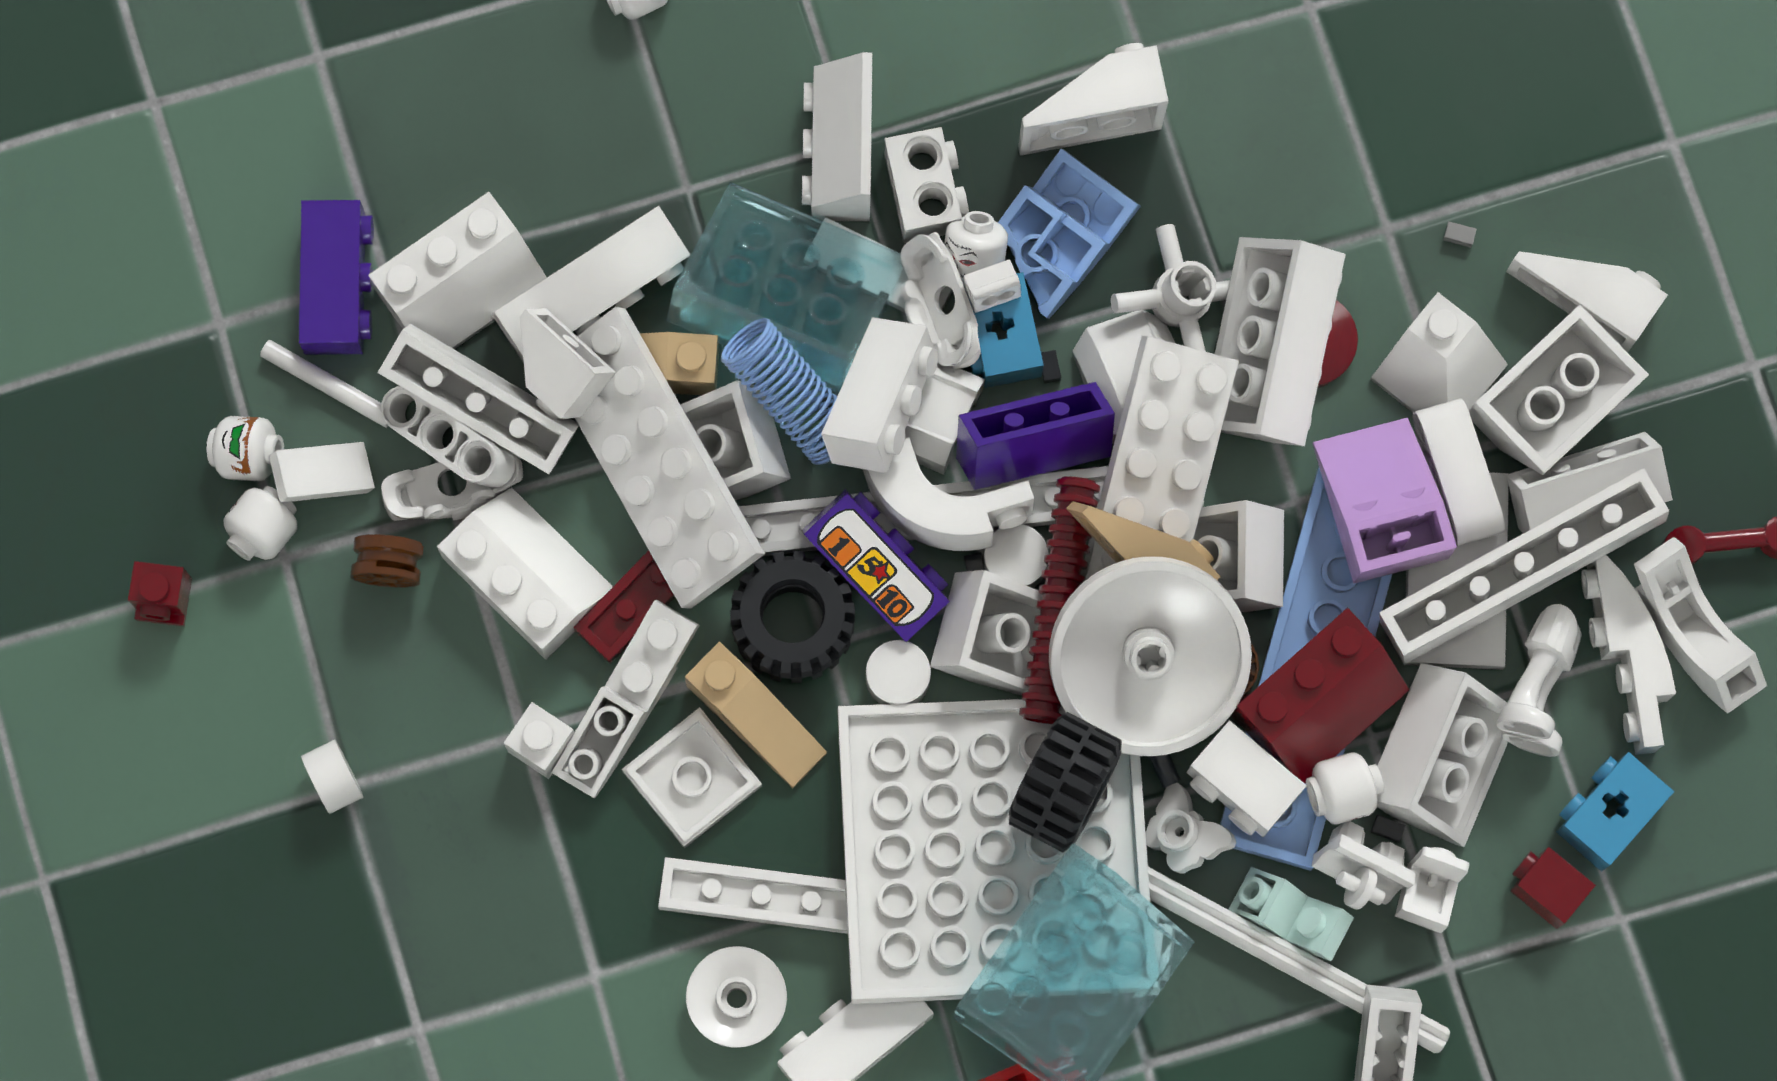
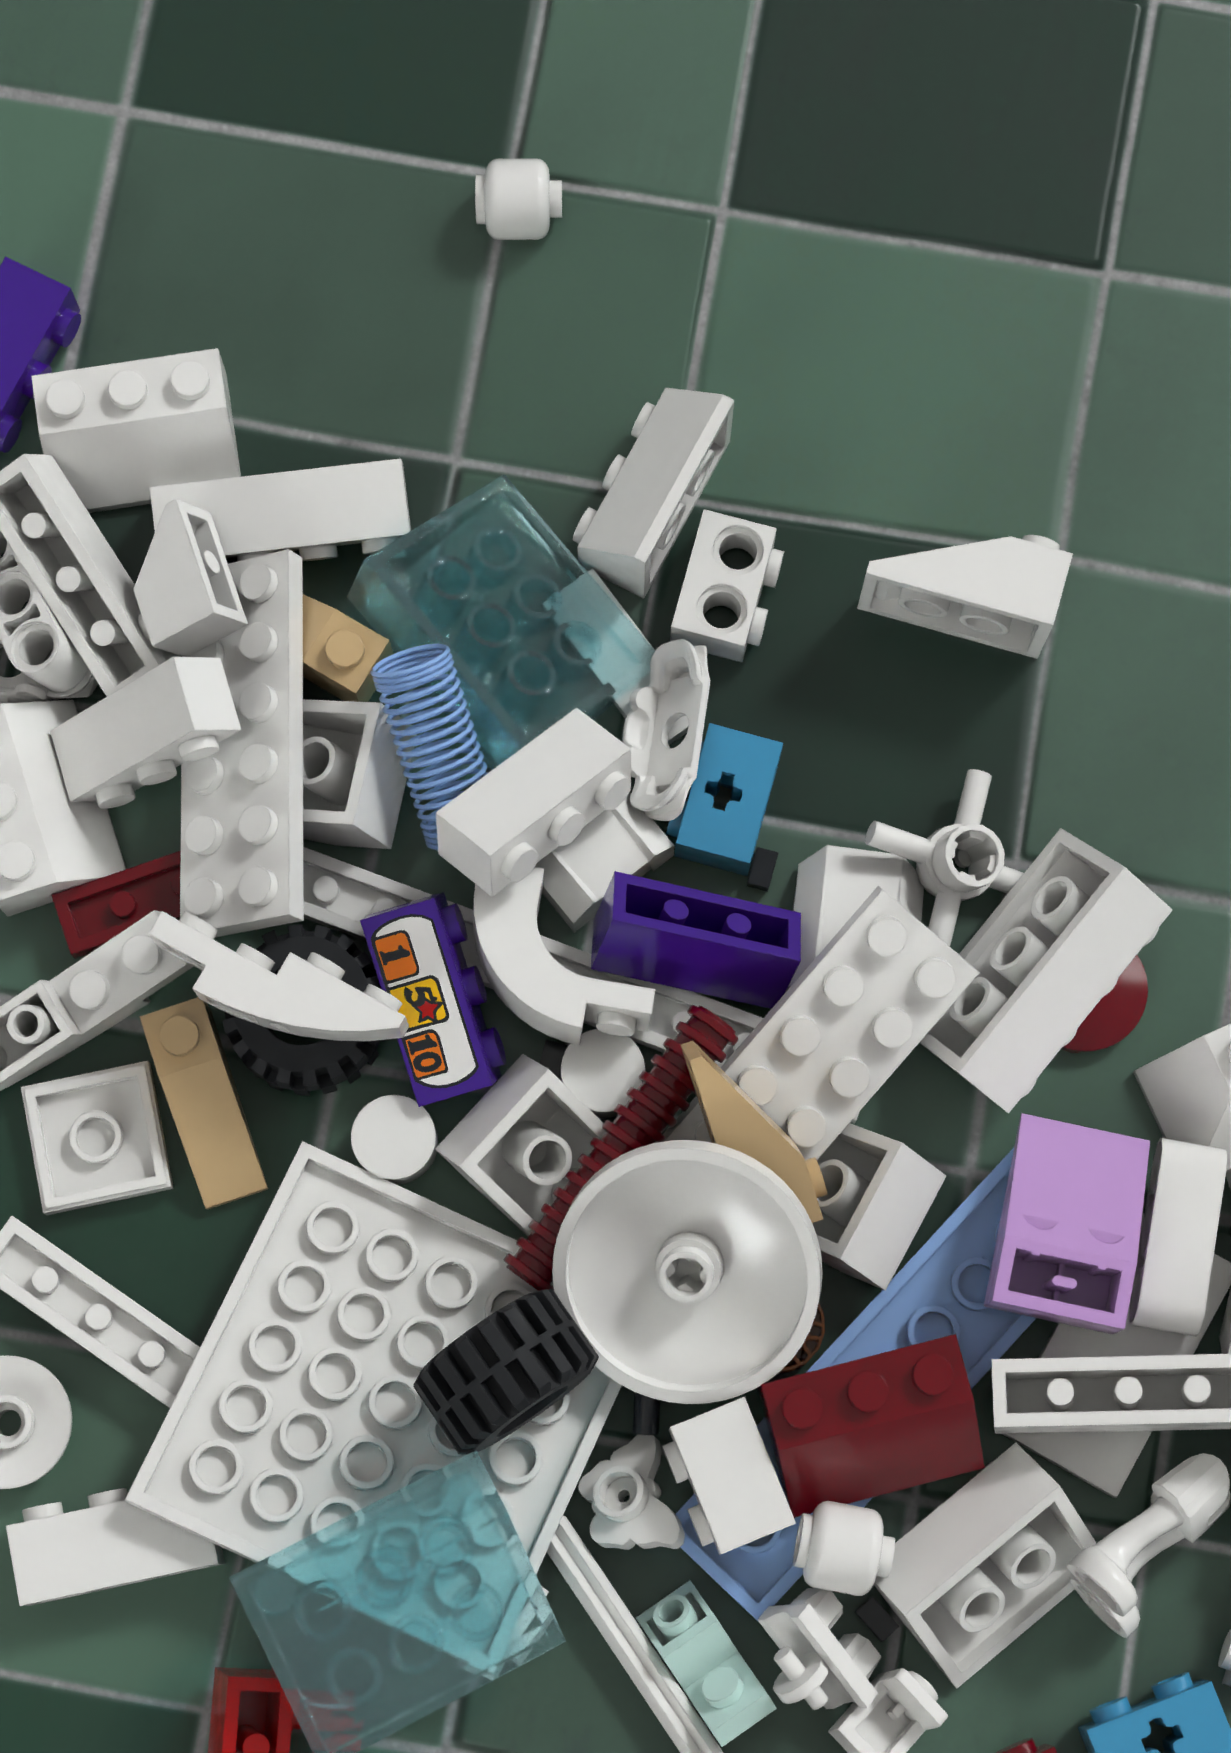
camera: 30 degrees right, 0 degrees up
white head [944,211,1008,286] -> none
white piece [964,259,1021,313] -> none
light blue slope [998,148,1141,318] -> none
none -> white brick [50,657,241,809]
none -> white slope [148,911,409,1041]

